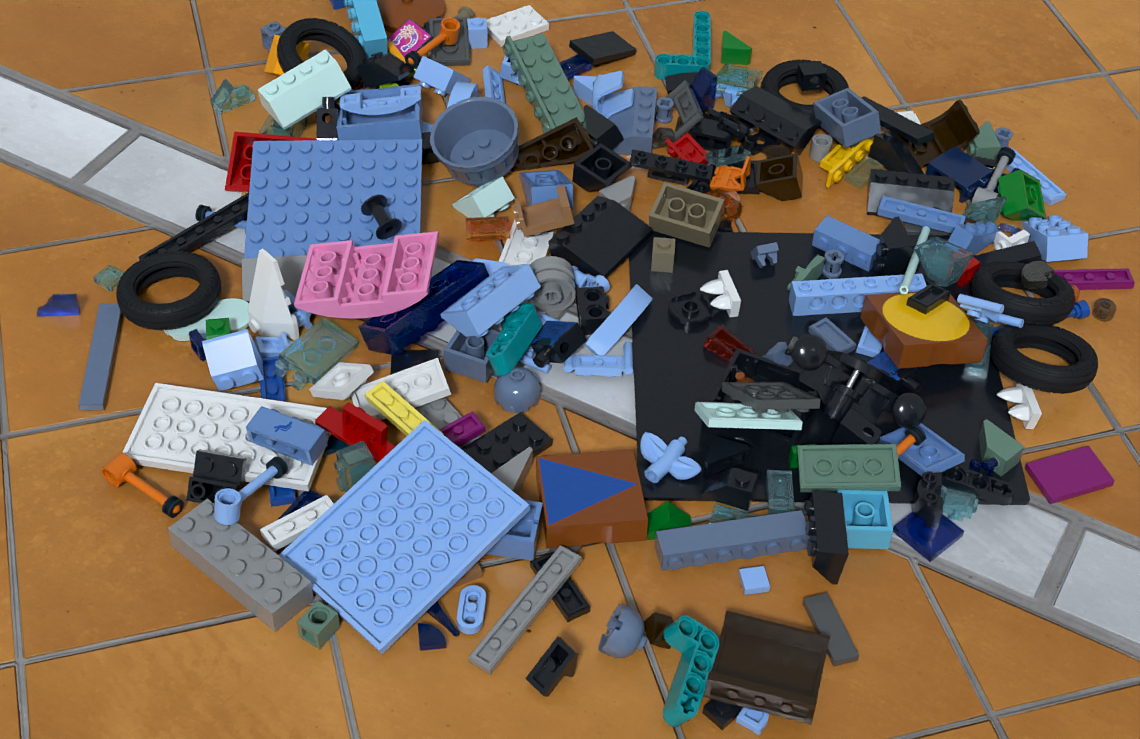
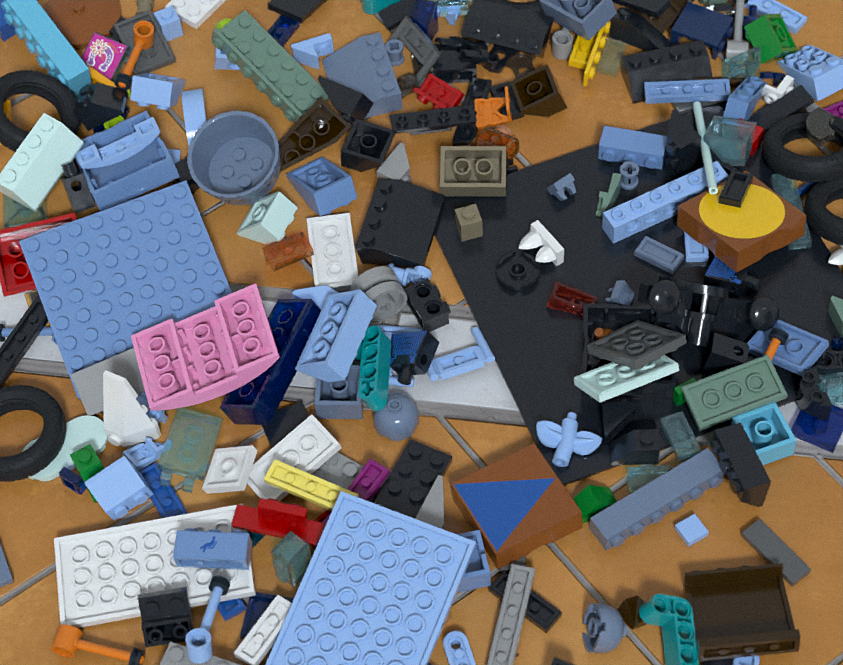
camera: 15 degrees left, 10 degrees up
black piece [361,195,402,240] -> none
light blue plate [483,65,505,103] -> none
medium nougat panel [513,185,574,237] -> none
light blue slope [584,284,653,355] -> none
light blue piece [592,71,634,119] -> none
clear light blue tile [705,145,751,167] -> none
light blue plate [957,294,1024,328] -> none

